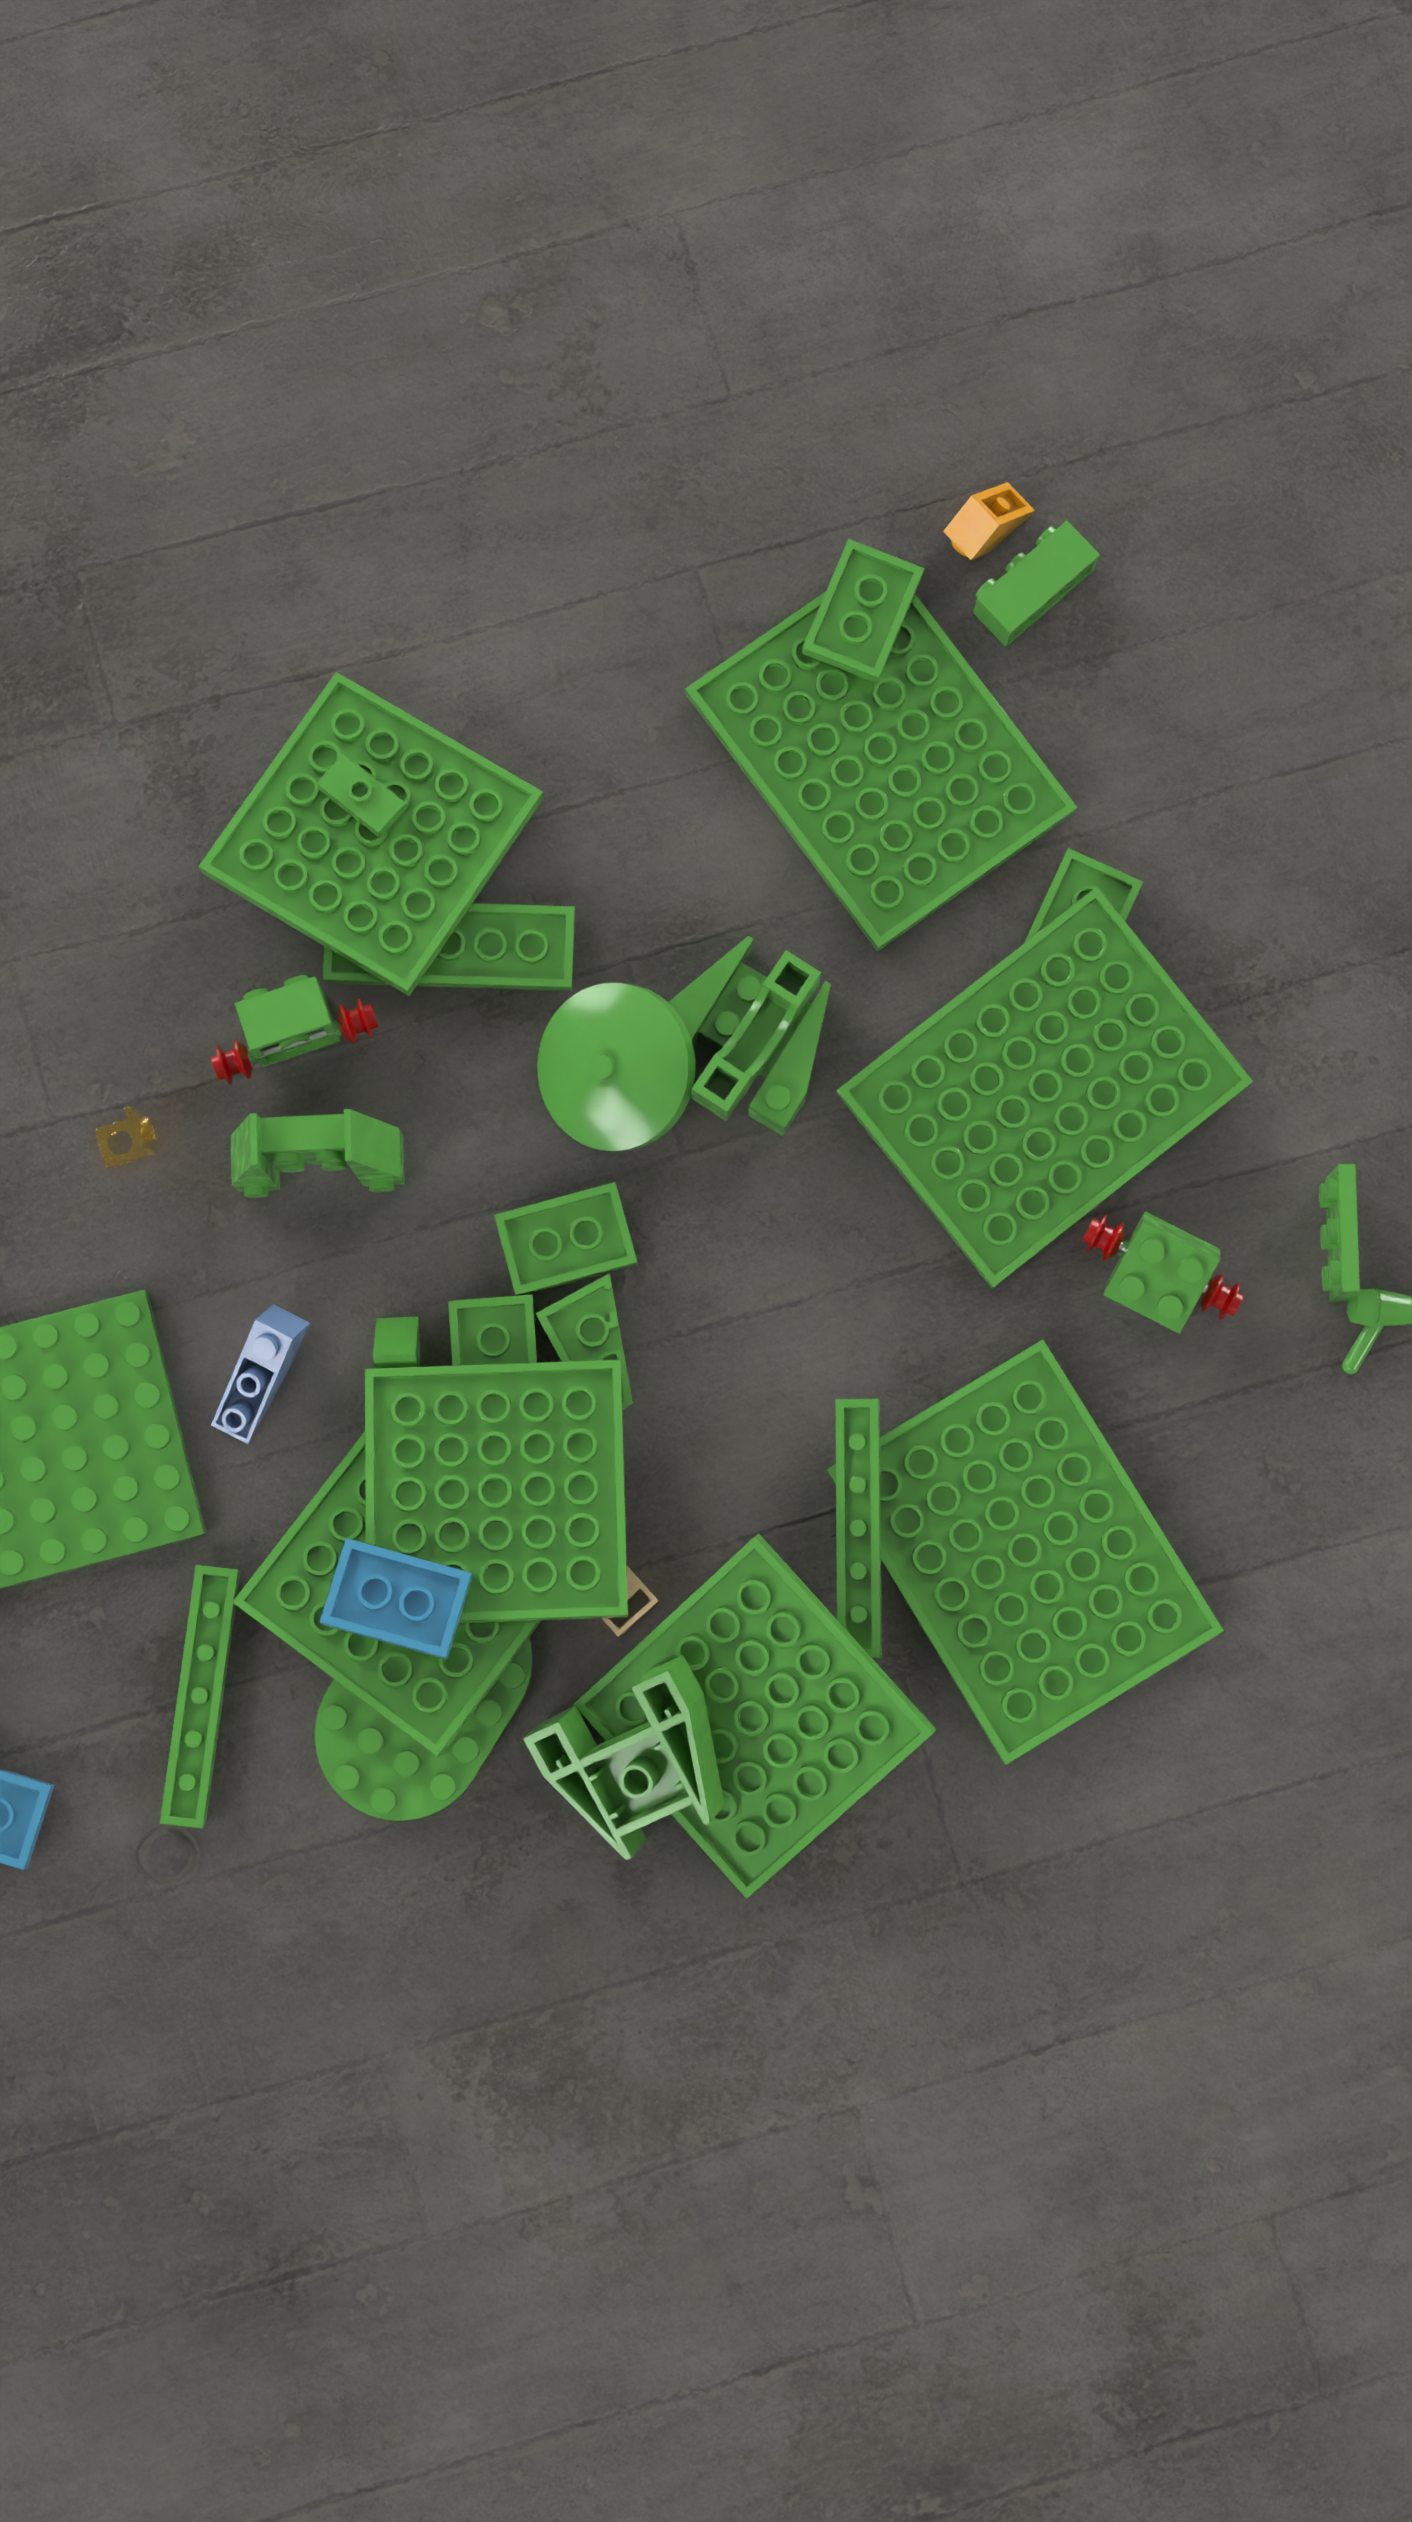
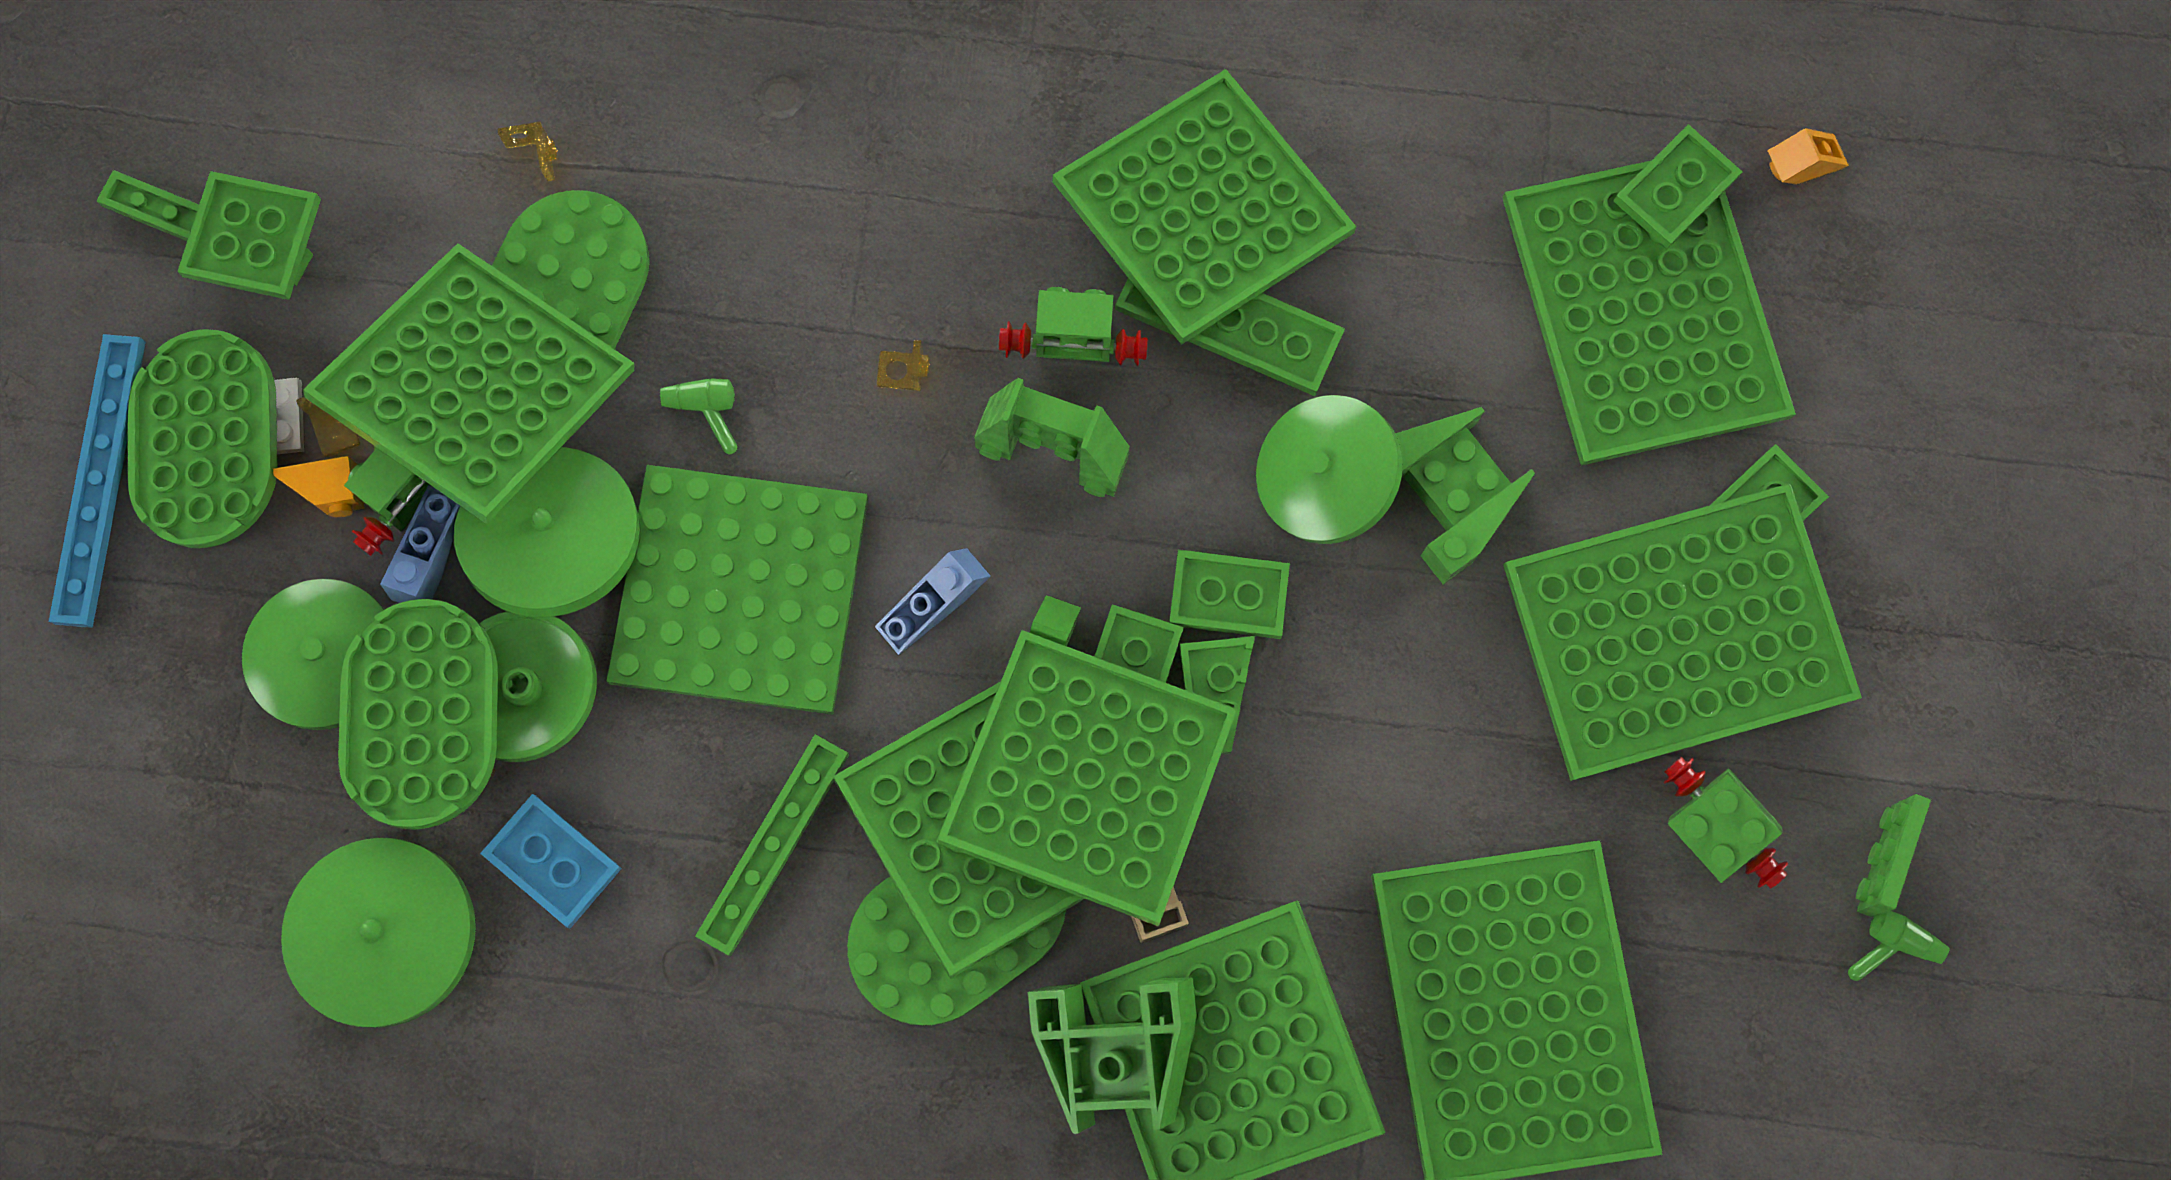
camera: 20 degrees right, 5 degrees down
bright green plate [316,753,407,838] -> none
dark azure plate [320,1538,473,1660] -> none
bright green arch [691,950,821,1122] -> none
bright green plate [835,1399,882,1658] -> none
bright green brick [973,520,1100,647] -> none

